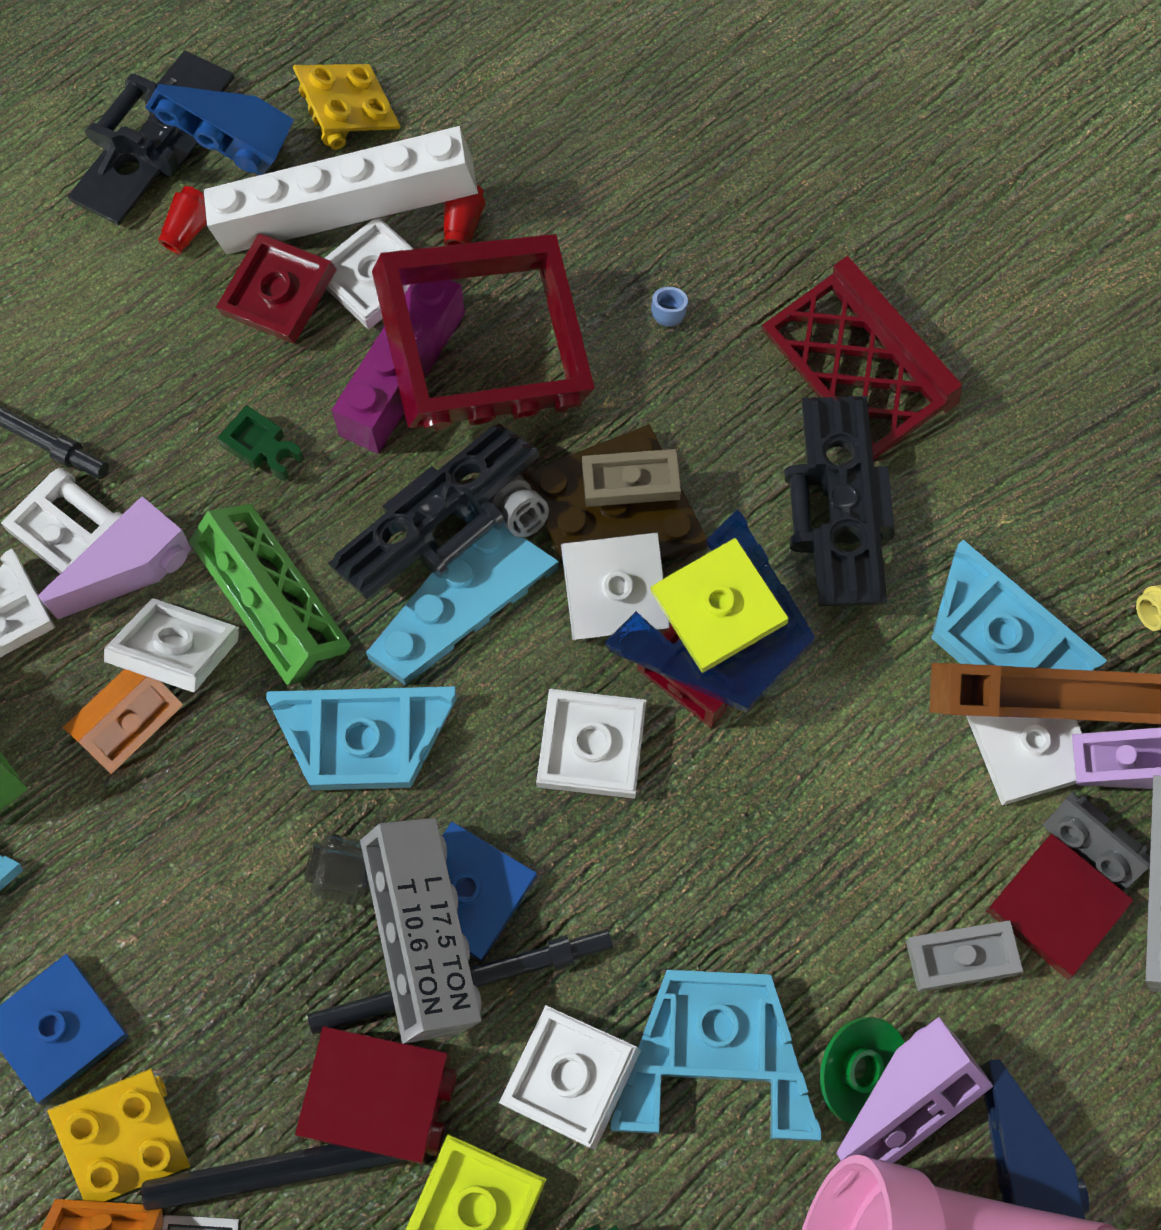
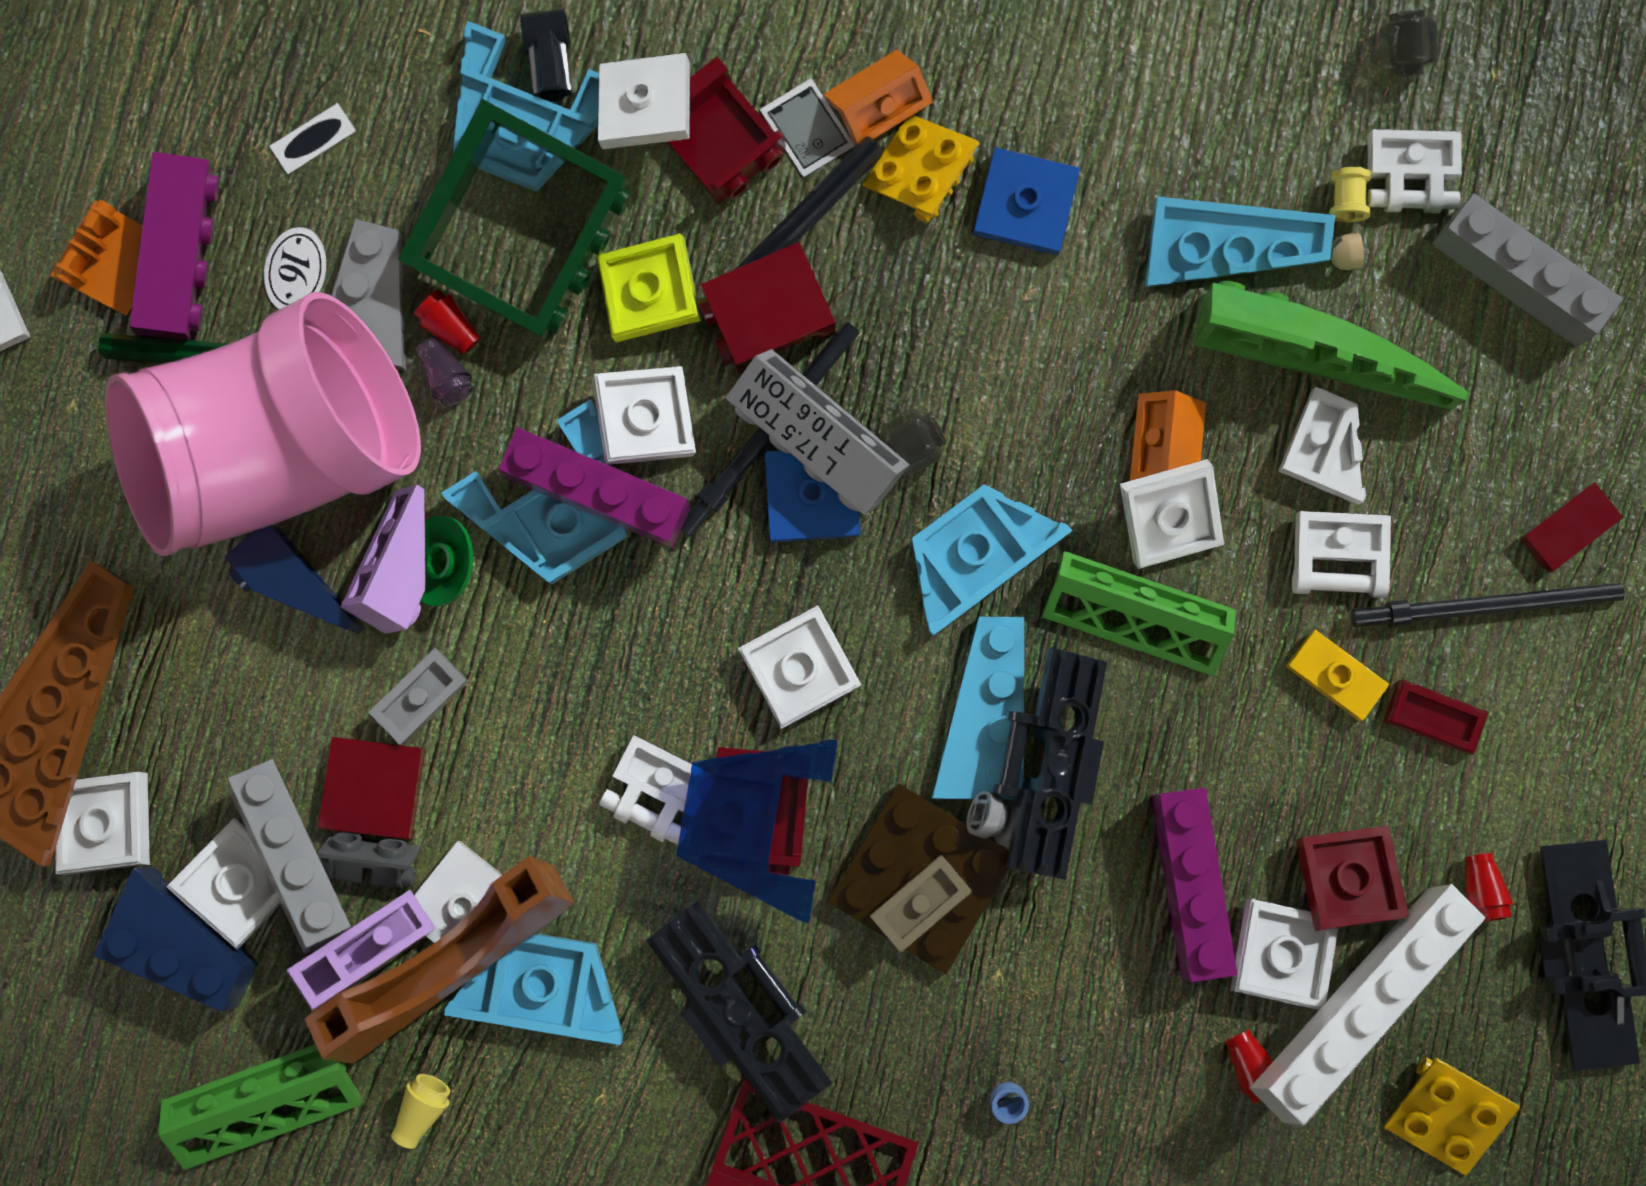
camera: 145 degrees right, 15 degrees up
lavender slope [38,496,192,619] -> none
blue slope [145,84,294,176] -> none
dark green plate [217,405,304,481] -> none
dark red window [372,234,595,431] -> none
white plate [561,533,669,640] -> none
neon yellow plate [650,538,788,673] -> none
none -> magenta brick [498,427,691,549]
none -> white plate [599,735,716,846]
none -> yellow plate [1285,629,1390,721]
none -> dark red tile [1383,679,1489,755]

